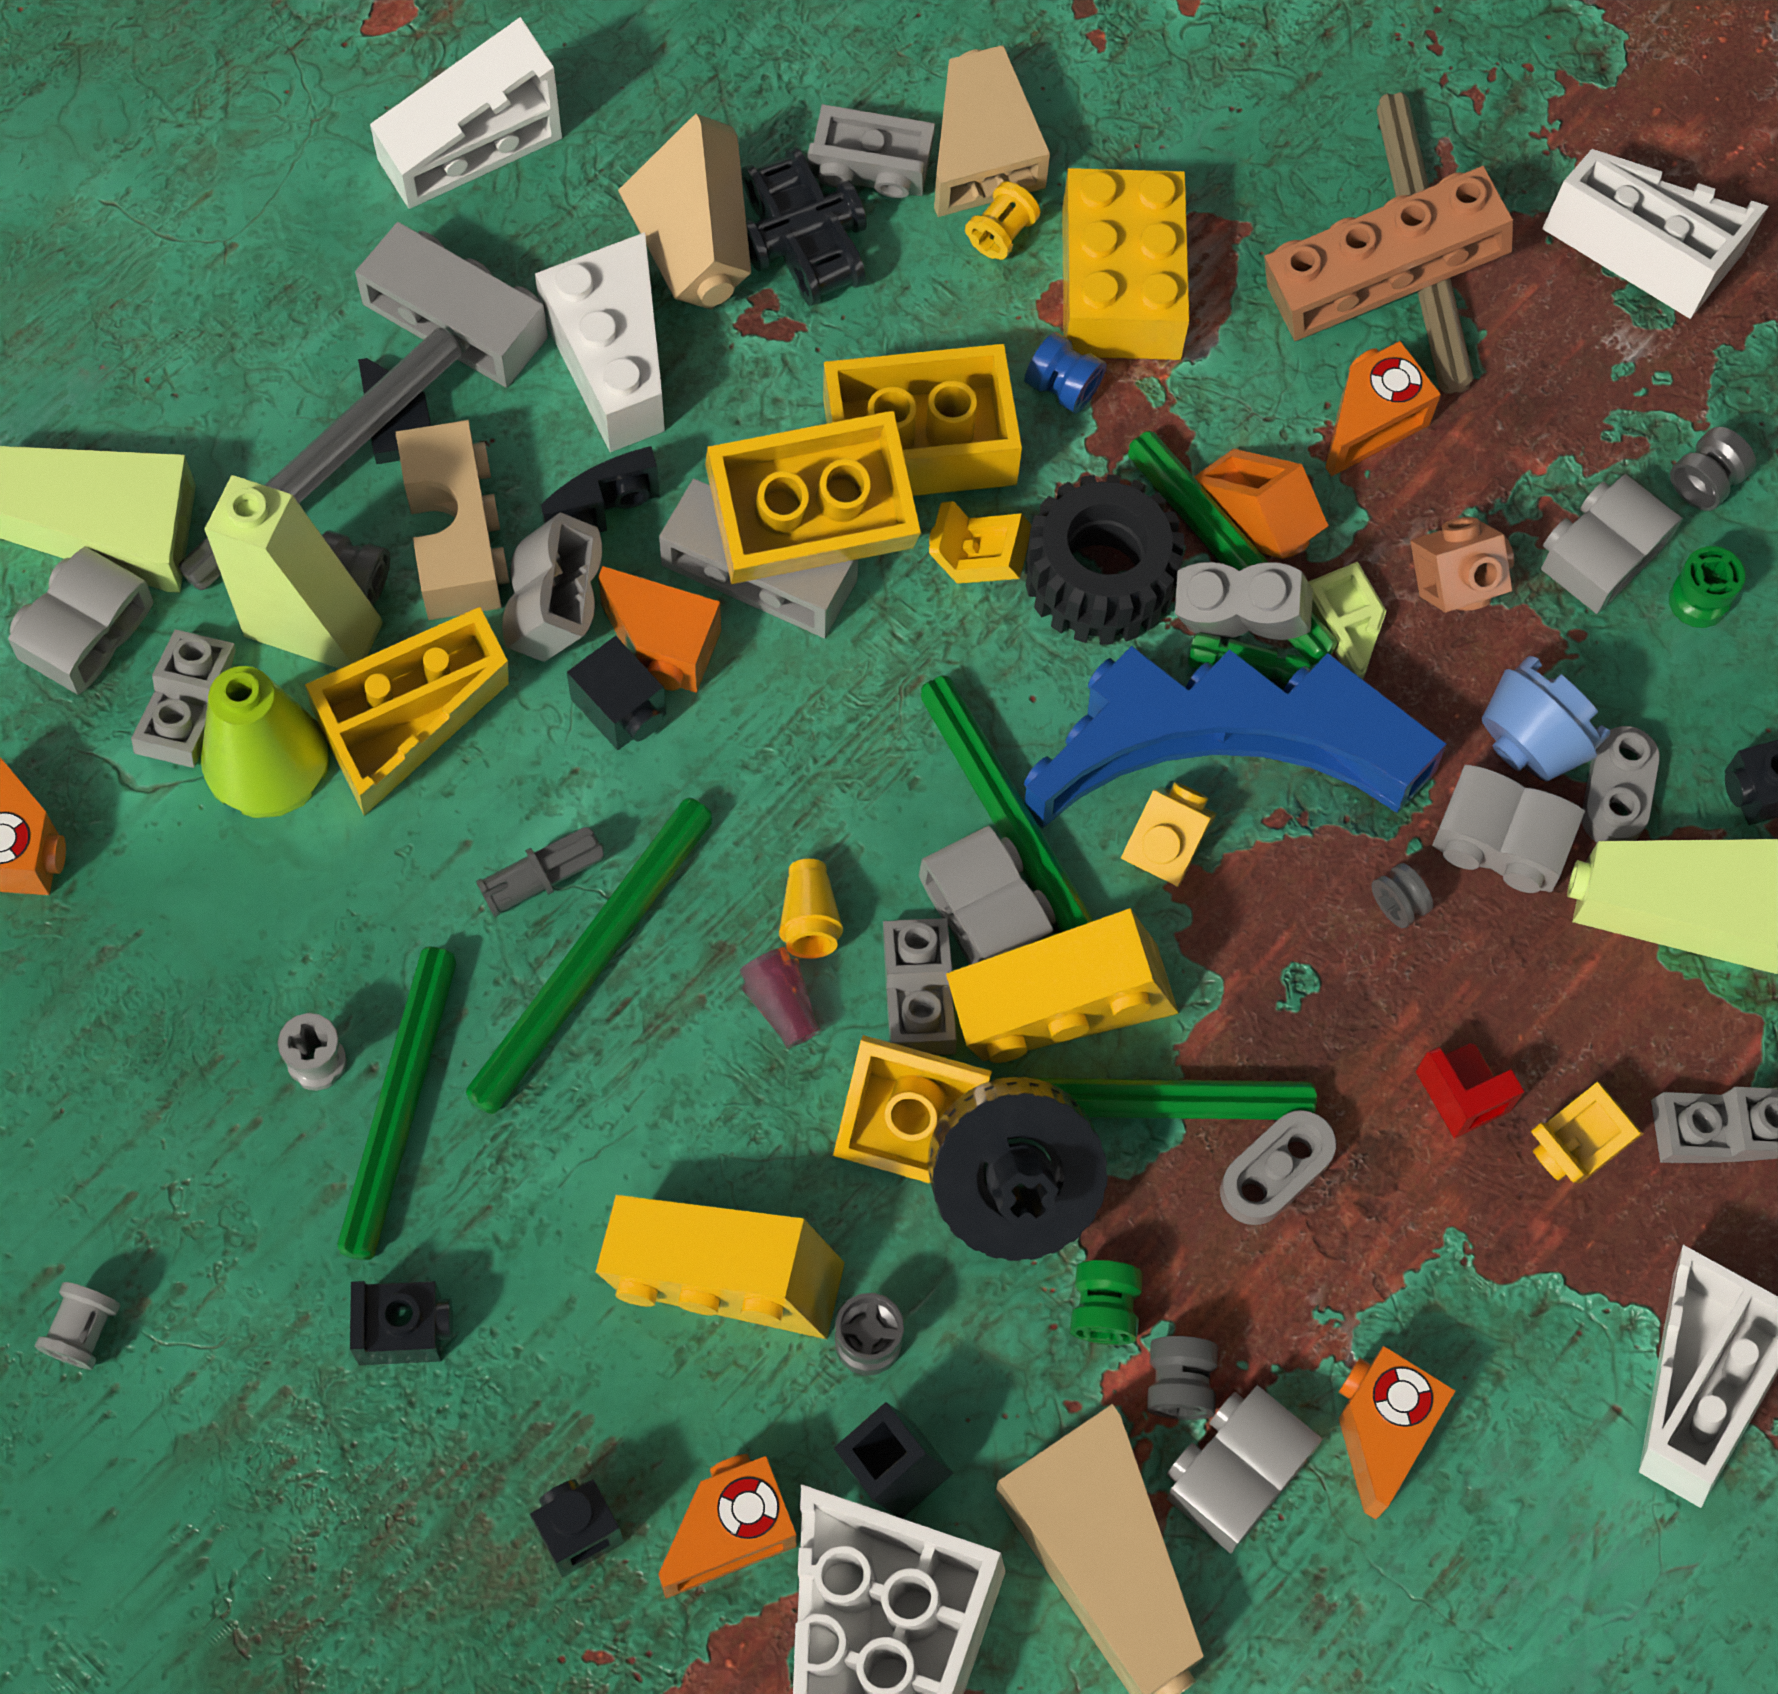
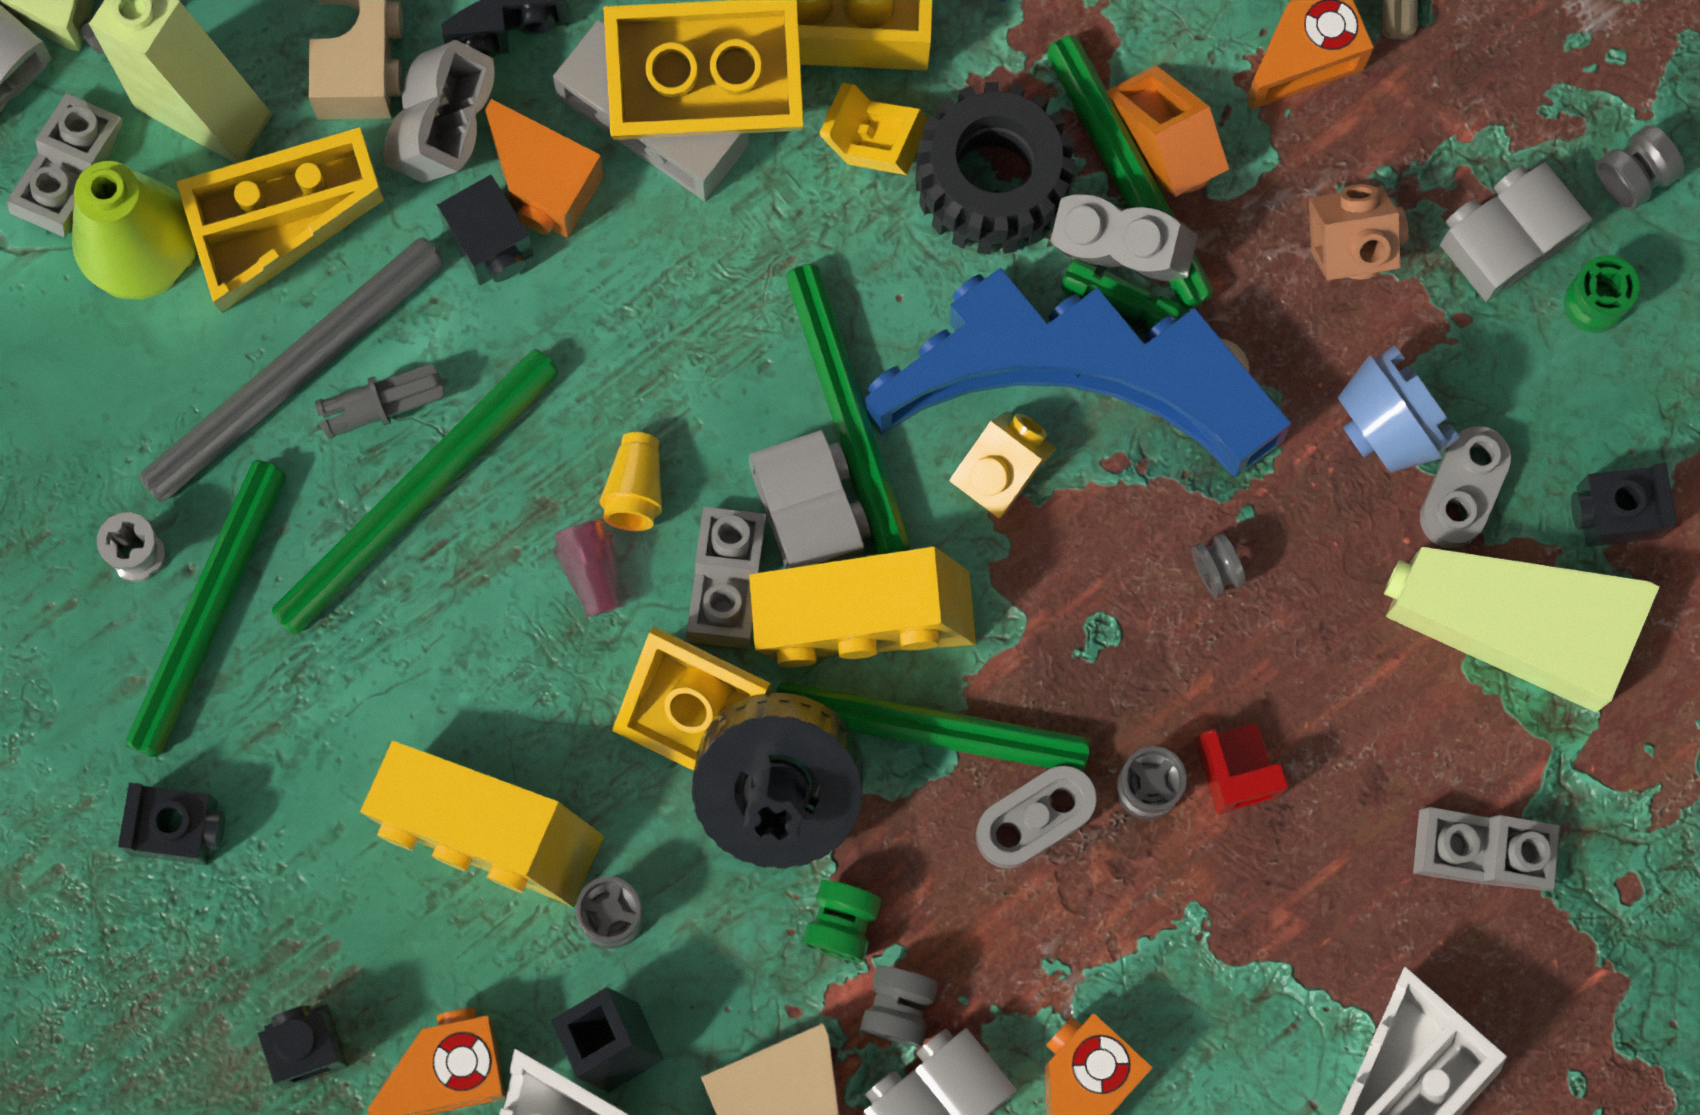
camera: 10 degrees right, 10 degrees up
dark grey wheel [322,530,390,606] -> none
yellowish green tile [1309,562,1386,680] -> none
light grey brick [1432,765,1585,893] -> none
yellow bracket [1531,1082,1643,1184] -> none
none -> dark grey axle [139,237,444,501]
none -> flat silver wheel [1116,746,1187,820]

